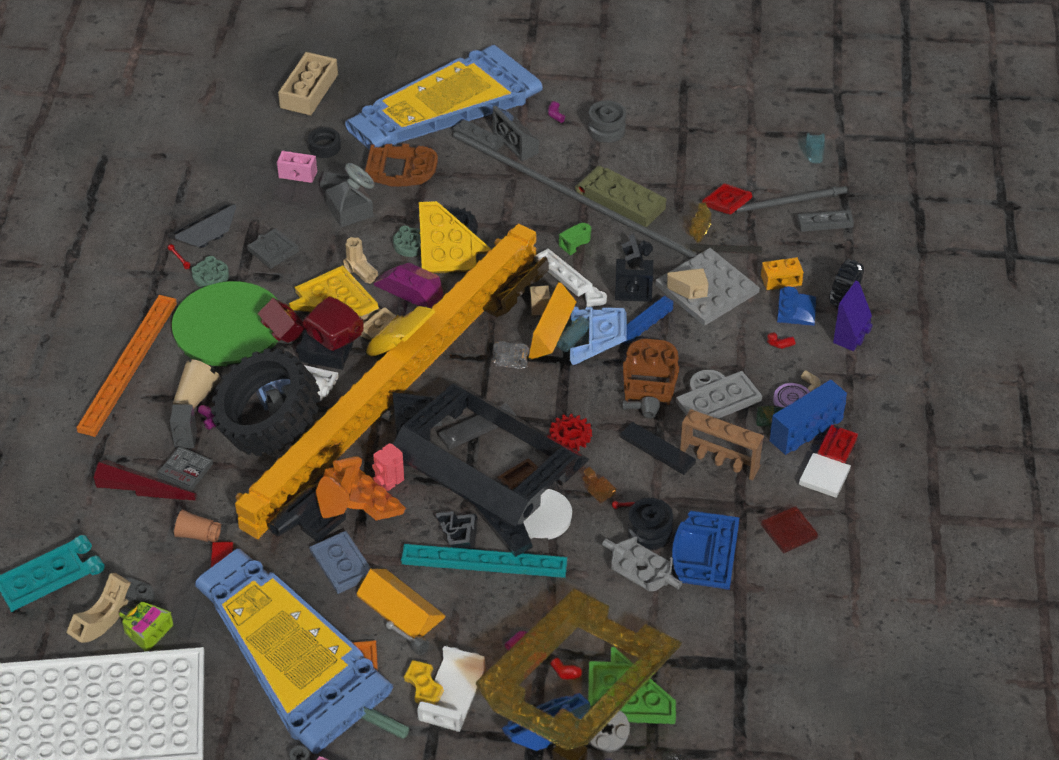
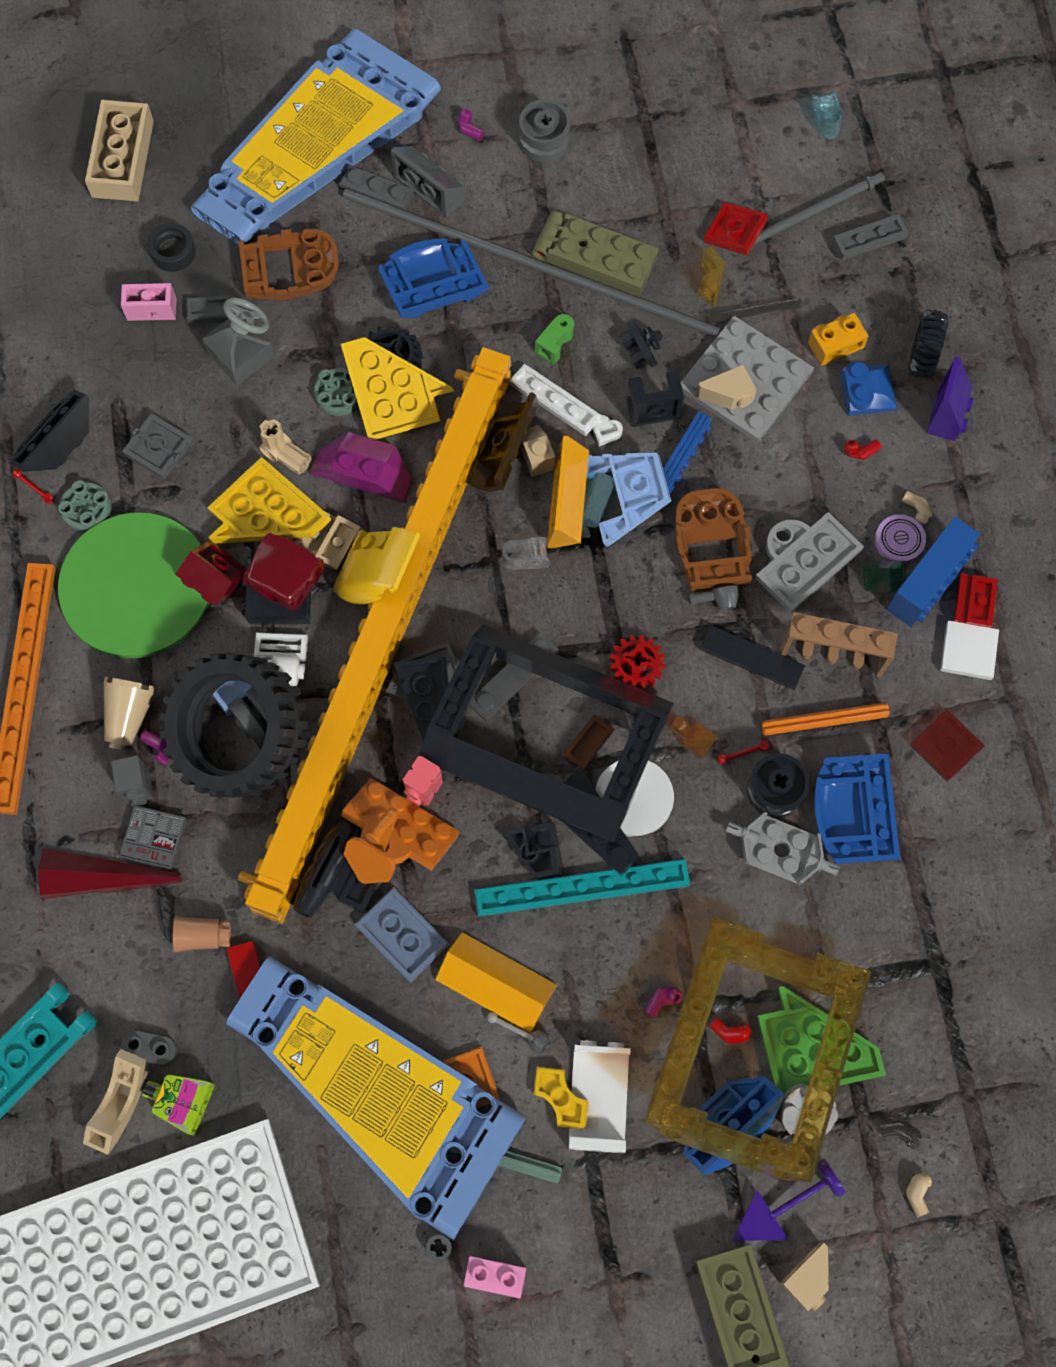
camera: 15 degrees left, 25 degrees up
none -> blue slope [378,238,489,318]
none -> orange axle [761,702,890,735]

